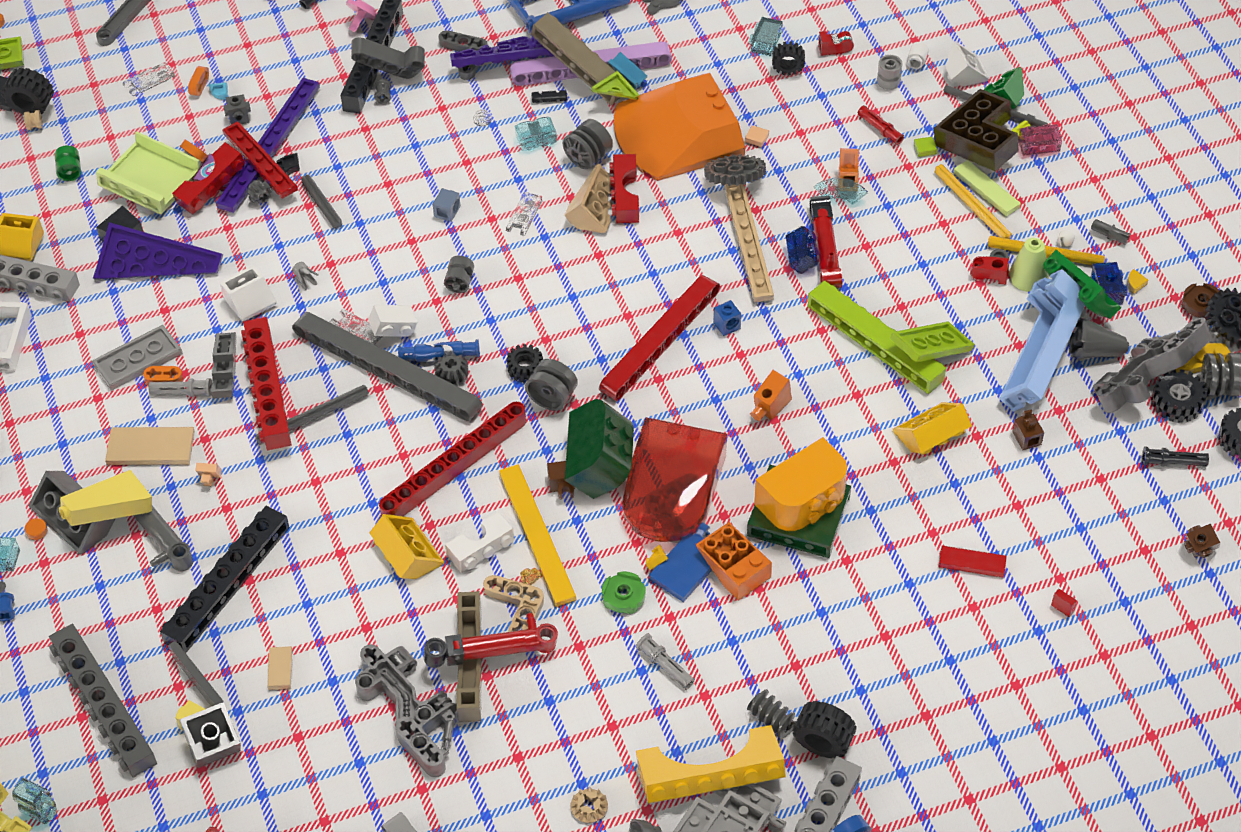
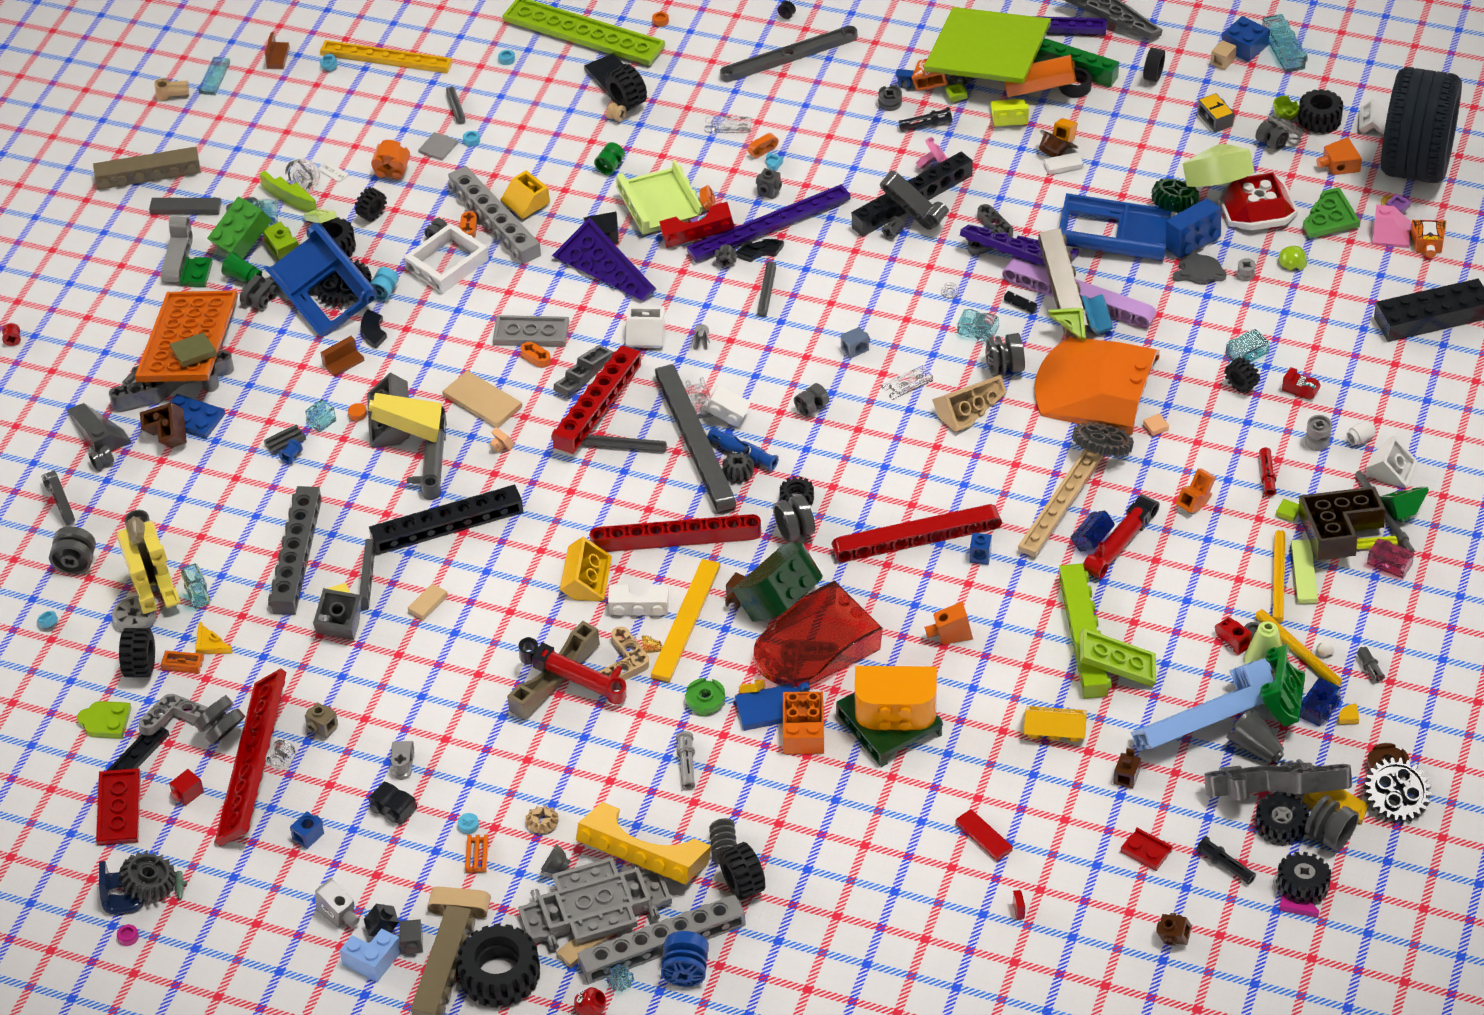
camera: 40 degrees right, 5 degrees down
light grey pin [149,378,212,397] -> none
red tile [222,122,298,199] -> none
flat silver beam [355,644,457,777] -> none
red arch [609,154,639,223] -> none
clear light blue tile [814,178,868,205] -> none
none -> red plate [1120,827,1173,871]

